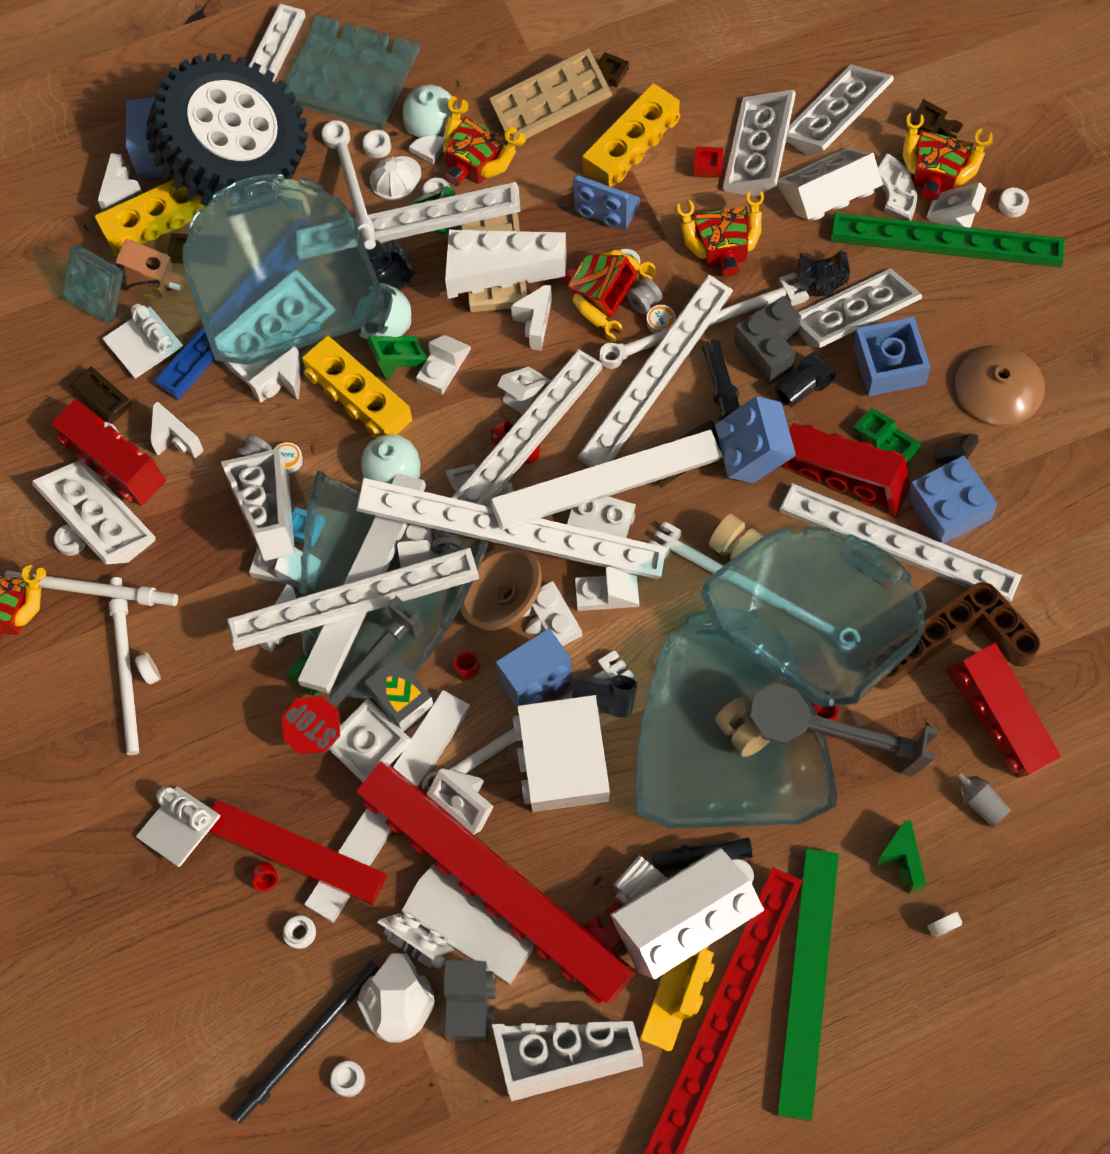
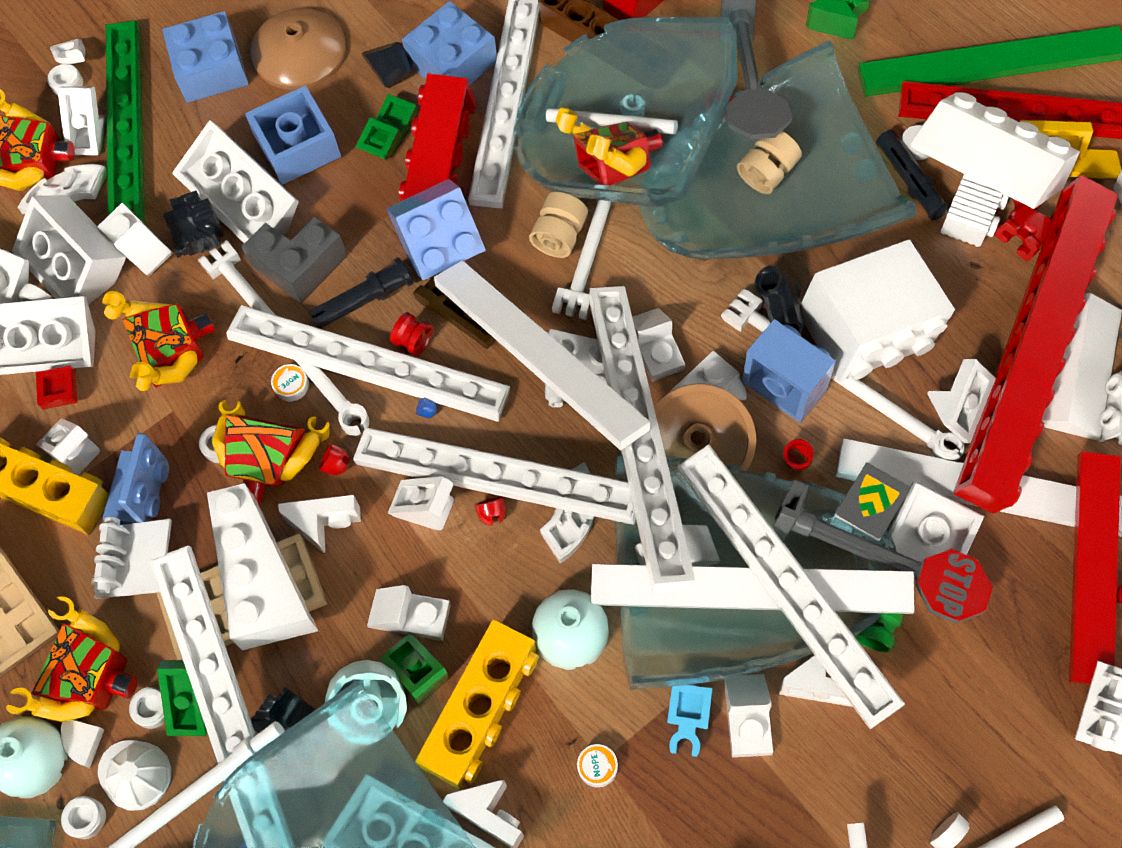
camera: 105 degrees left, 0 degrees up
white wedge [221,448,295,561] -> none
light grey wheel [235,434,272,458] -> none
light grey wheel [626,277,662,314] -> none
black piece [775,352,837,408] -> none
none -> white tile [19,283,53,302]
none -> white slope [36,418,100,475]
none -> white tile [50,38,85,64]
none -> white hinge [91,517,172,599]
none -> white slope [97,203,173,277]
none -> medium blue brick [162,11,249,103]
none -> red hinge [319,443,350,476]
none -> red wheel [390,312,434,356]
none -> blue piece [416,398,437,418]
none -> white bar [546,108,678,134]
none -> torso [555,107,662,188]

